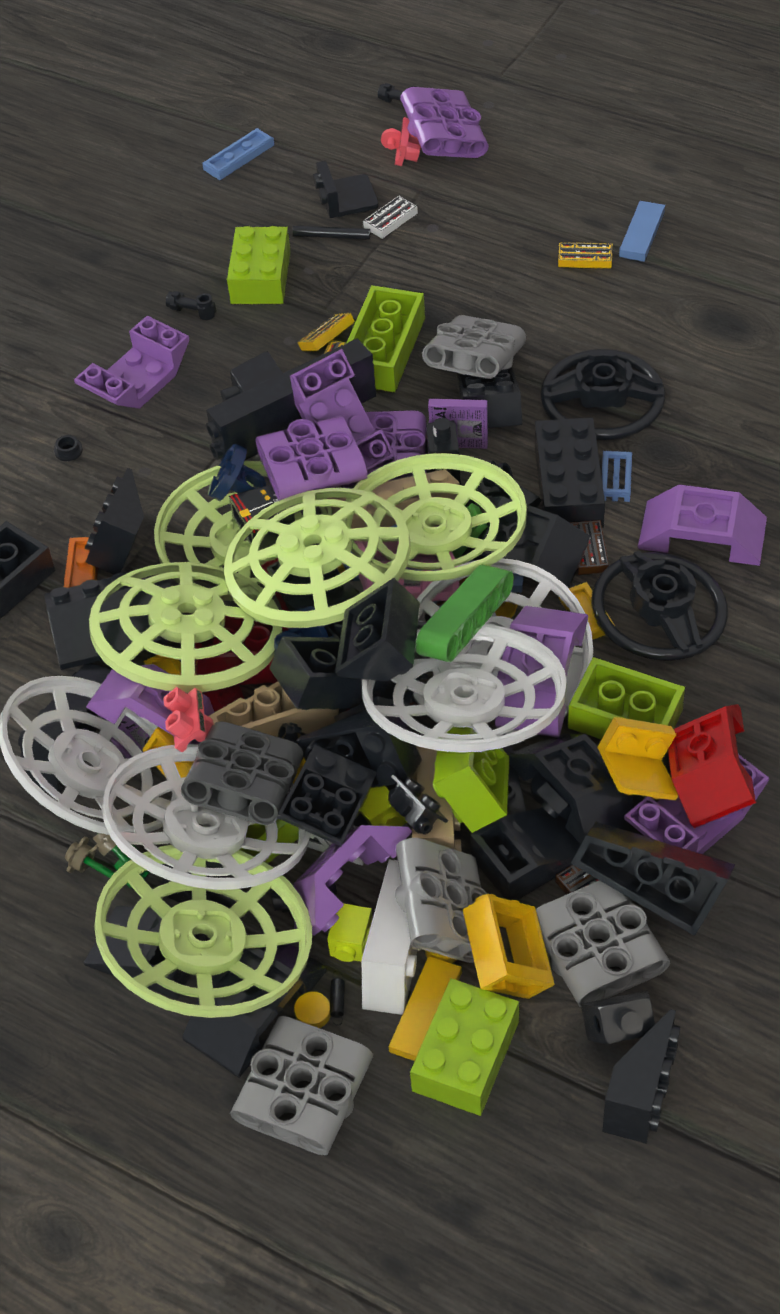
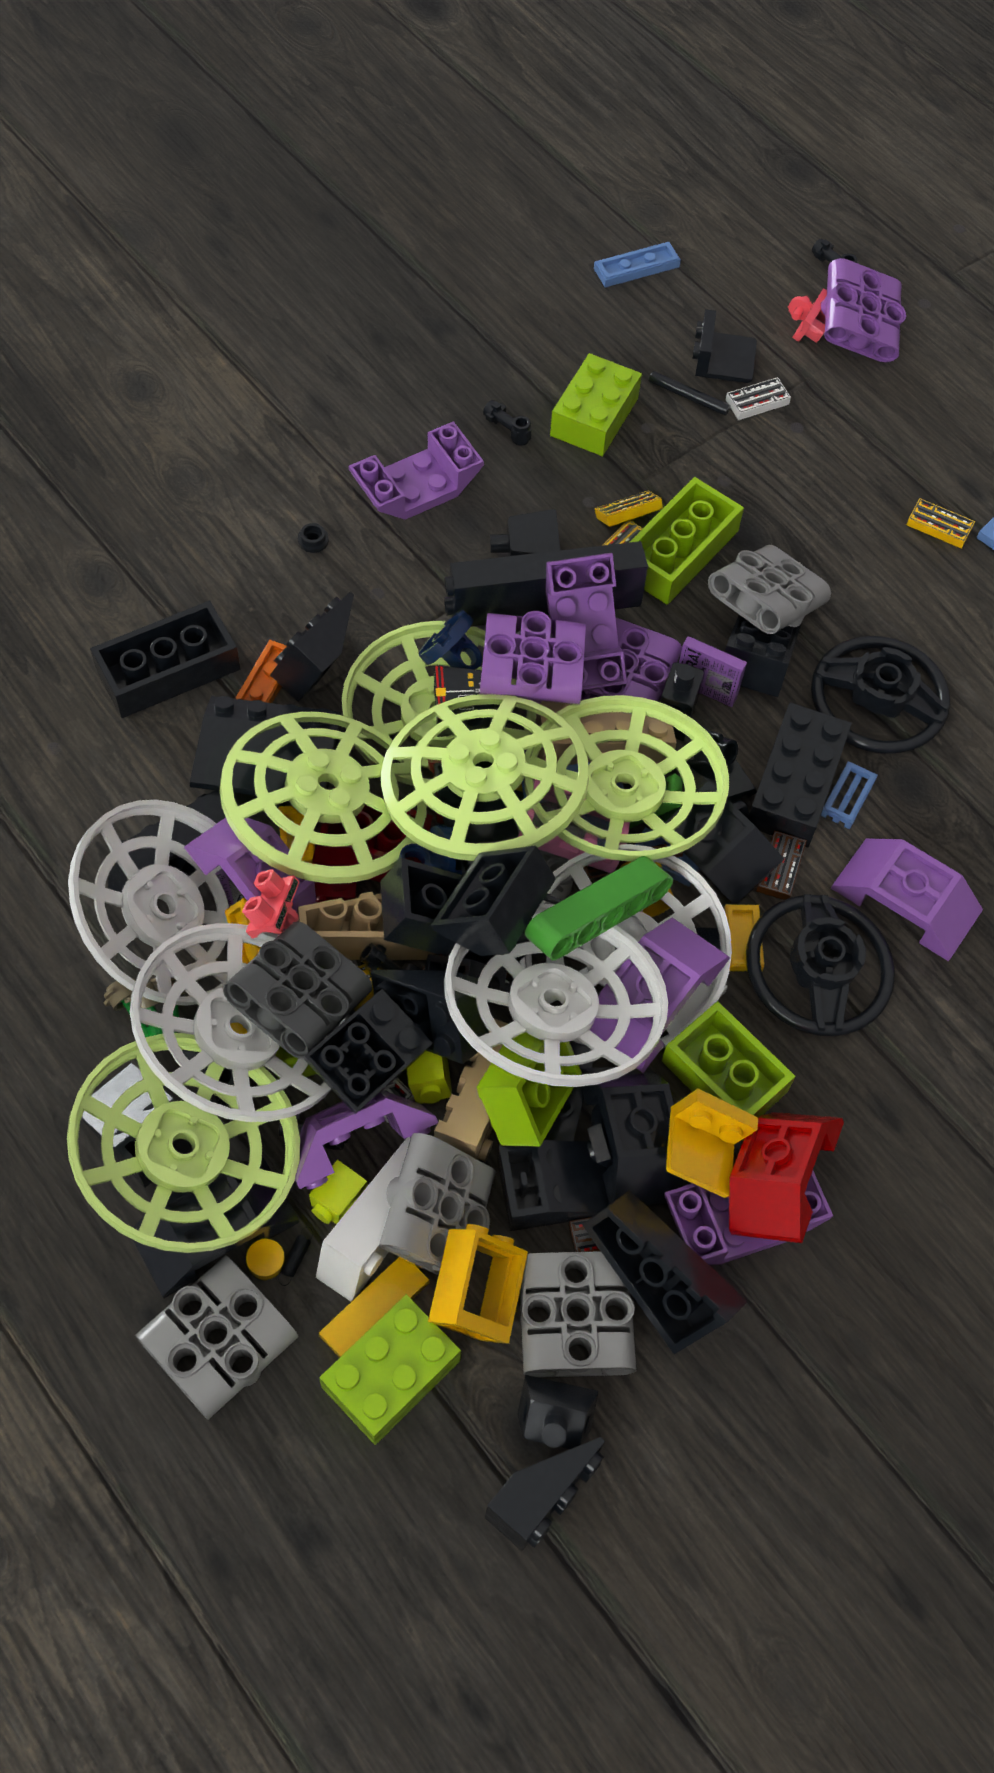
camera: 15 degrees right, 10 degrees up
black hinge [388,774,448,834] -> none

